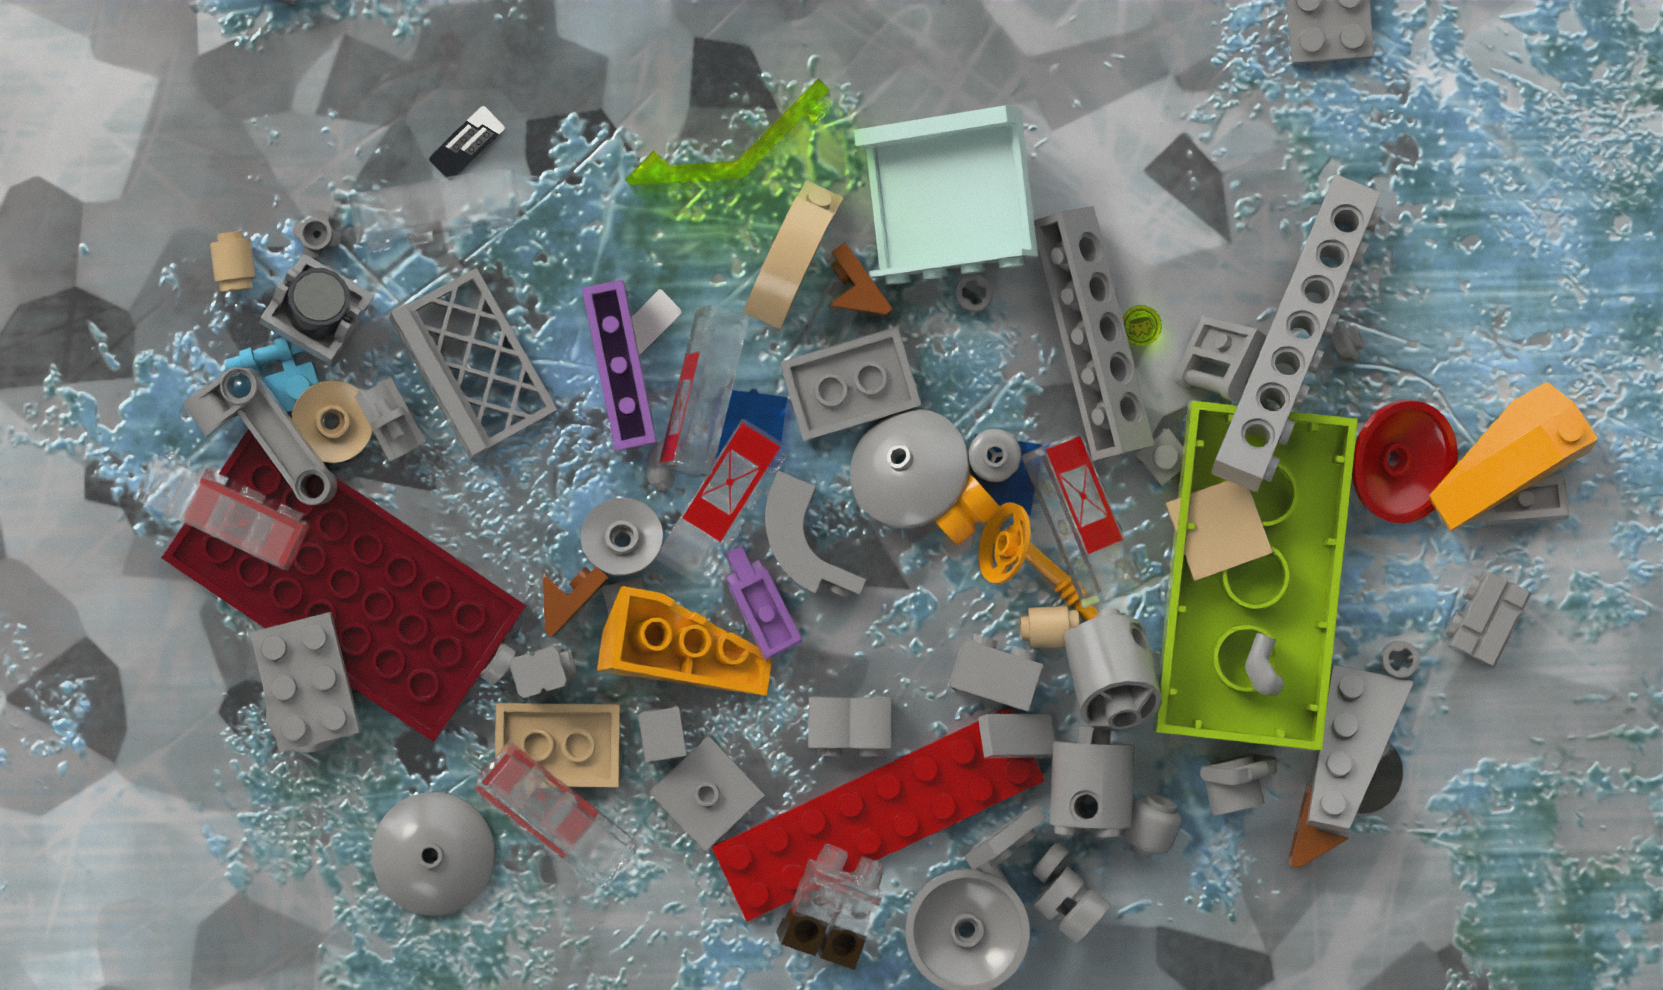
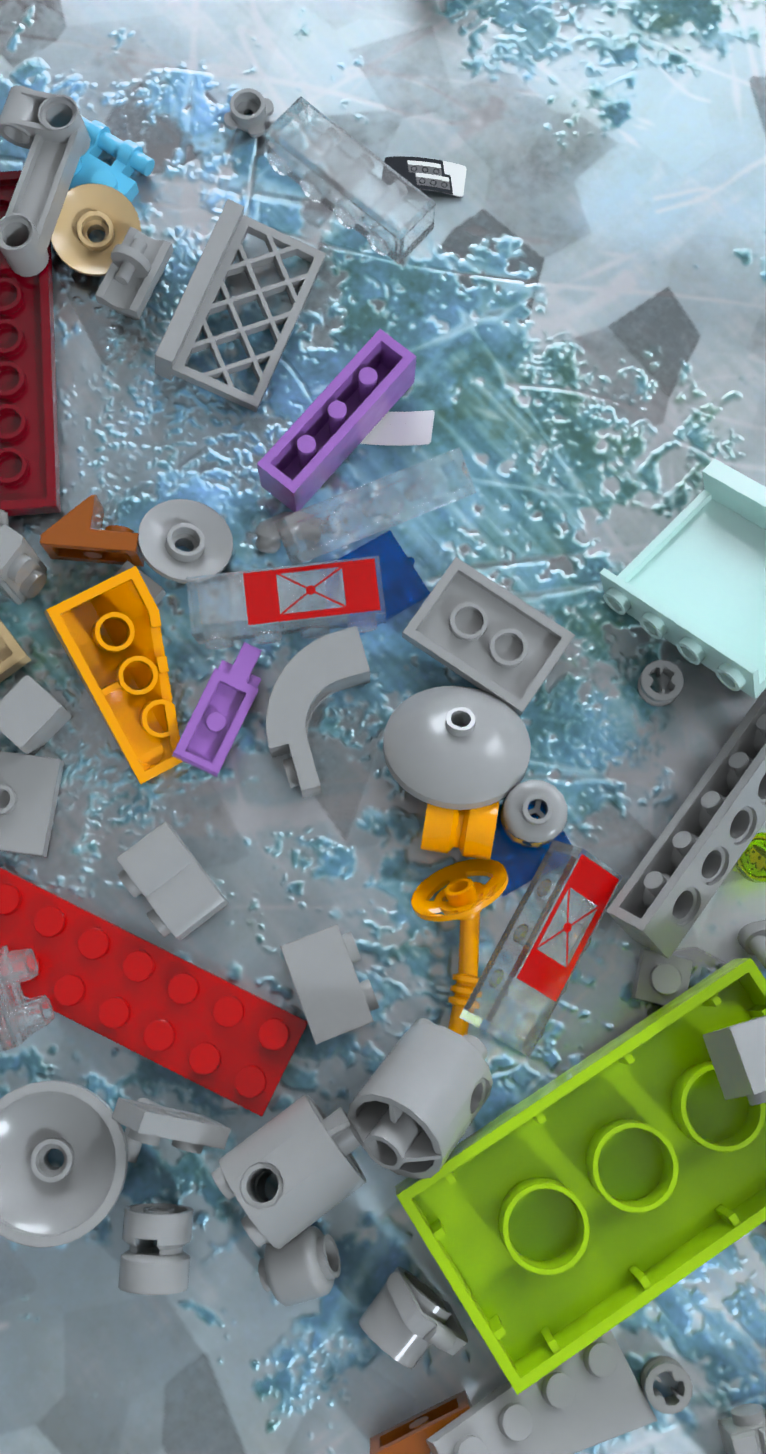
camera: 40 degrees right, 10 degrees down
tan brick [210,231,256,292] -> none
piece [259,253,374,365] -> none
clear neon green windscreen [625,78,830,194] -> none
tan arch [743,180,843,329] -> none
dark orange slope [829,242,893,317] -> none
light grey tile [978,714,1055,758] -> none
tan brick [1020,606,1079,649] -> none
light grey tile [1033,843,1070,883] -> none
tan tile [1165,481,1273,581] -> none
light grey arm [1245,633,1283,696] -> none

